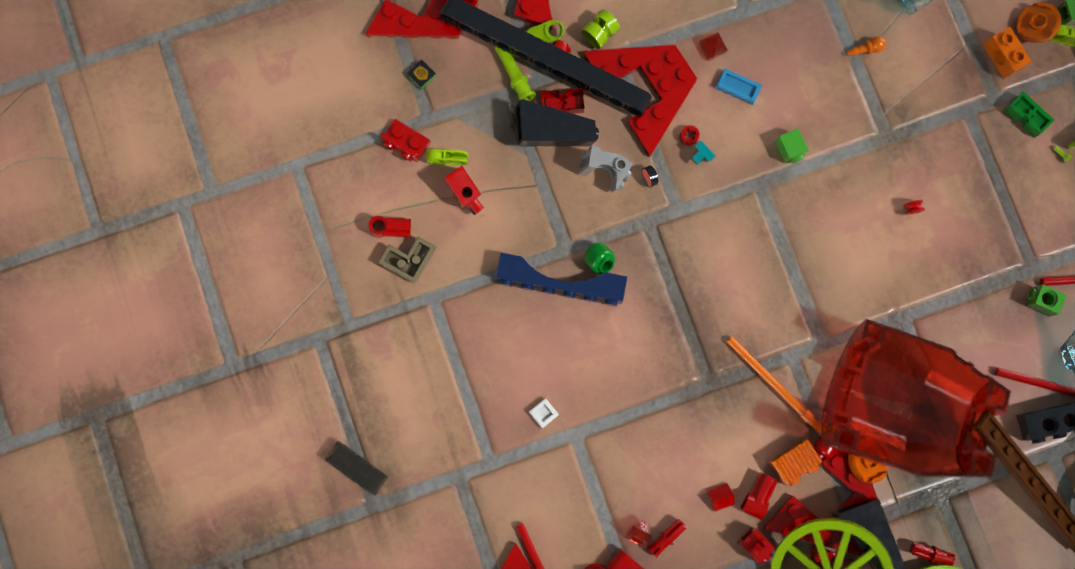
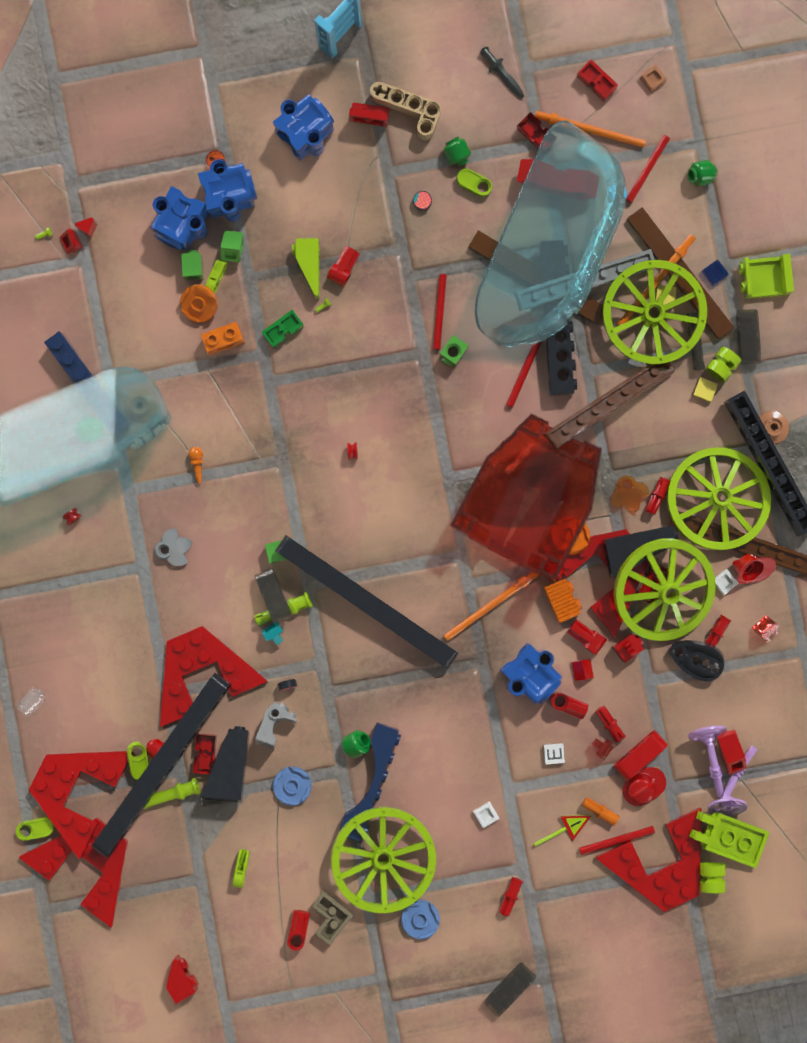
camera: 75 degrees left, 5 degrees up
red bracket [380,119,431,163] -> none
black tile [407,59,437,90] -> none
red torso [443,166,484,215] -> none
lime wheel [581,9,620,49] -> none
red bush [679,125,700,146] -> none
clear red tile [699,32,728,61] -> none
dark azure tile [715,68,762,105] -> none
none -> light grey plate [155,528,192,566]
none -> red slope [166,954,199,1004]
none -> clear smoke beam [254,568,292,624]
none -> lime pin [254,592,313,626]
none -> medium blue tile [273,766,312,806]
none -> black beam [275,535,459,669]
none -> lime wheel [331,807,436,913]
none -> medium blue tile [401,899,440,939]
none -> red axle [499,877,524,916]
none -> blue piece [500,643,562,704]
none -> piece [533,815,592,846]
none -> white tile [544,743,565,764]
none -> red piece [549,691,589,720]
none -> orange axle [582,797,620,826]
none -> clear orange plate [612,475,650,512]

